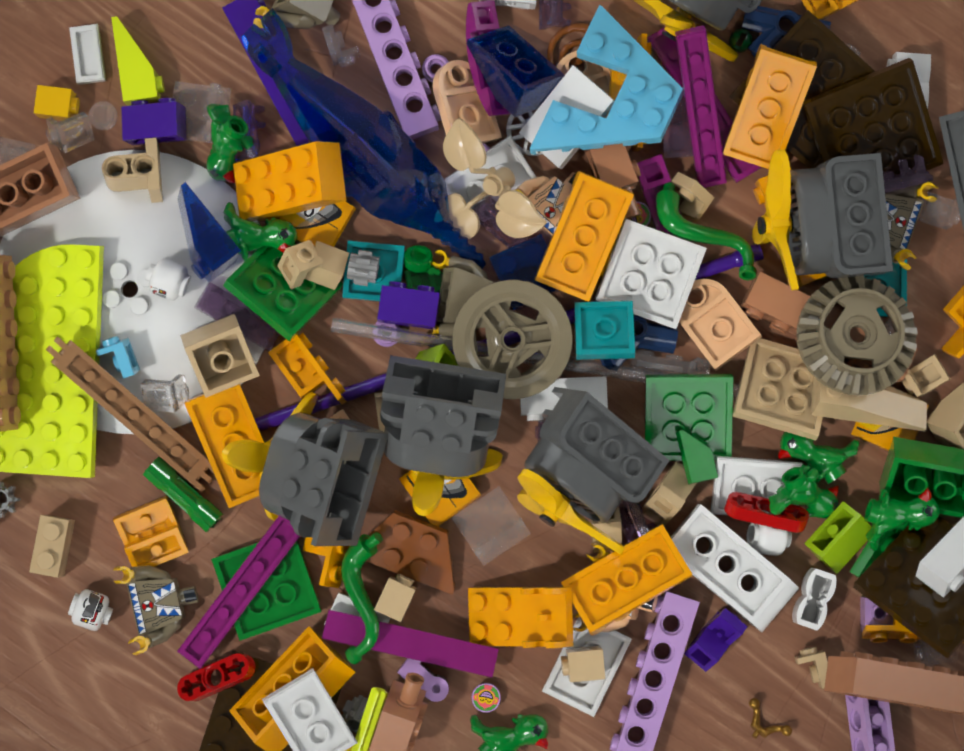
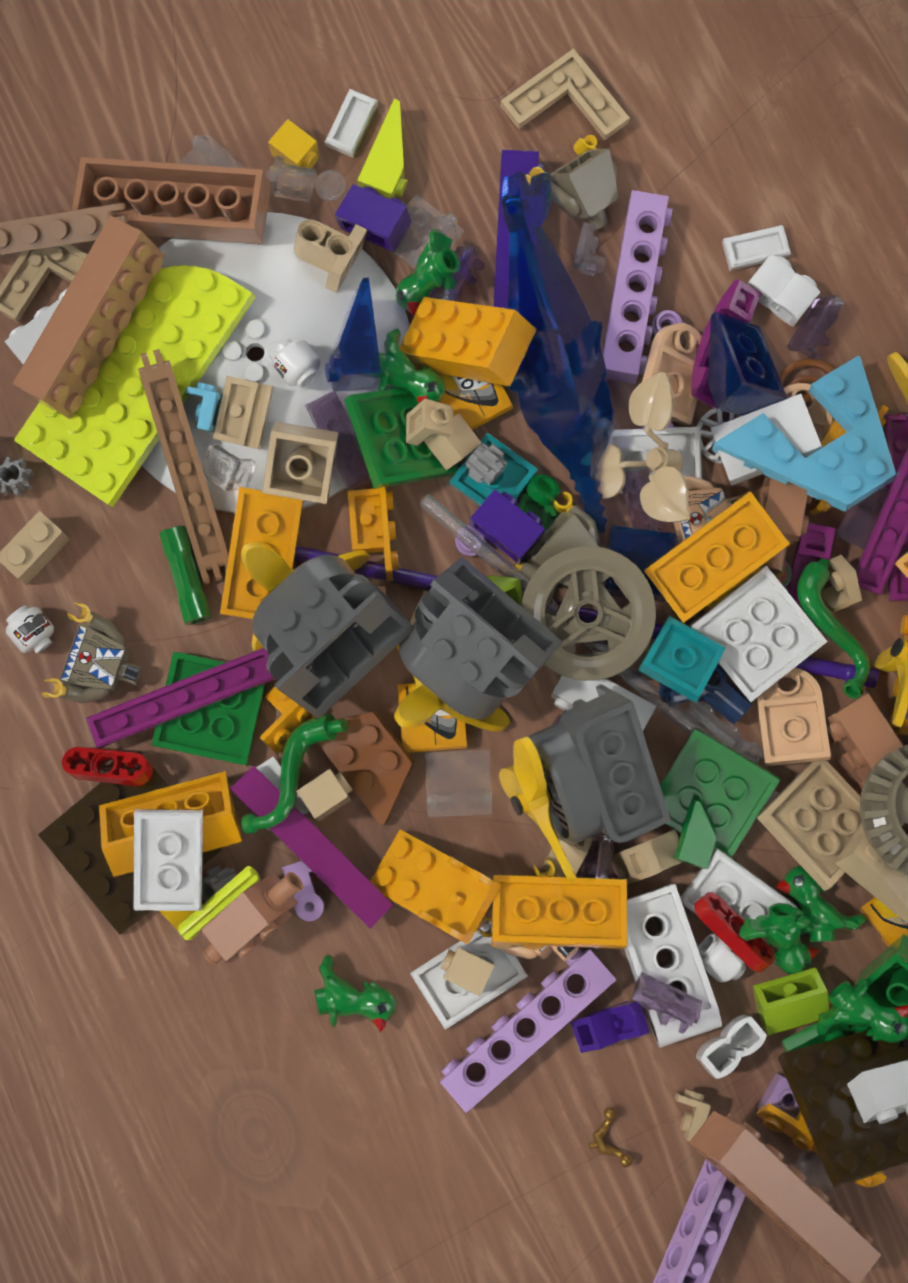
camera: 25 degrees right, 5 degrees down
light orange slope [113,495,189,567] -> none
tile [472,683,501,712] -> none
none -> tan plate [213,376,274,450]
none -> clear purple plate [632,972,702,1034]

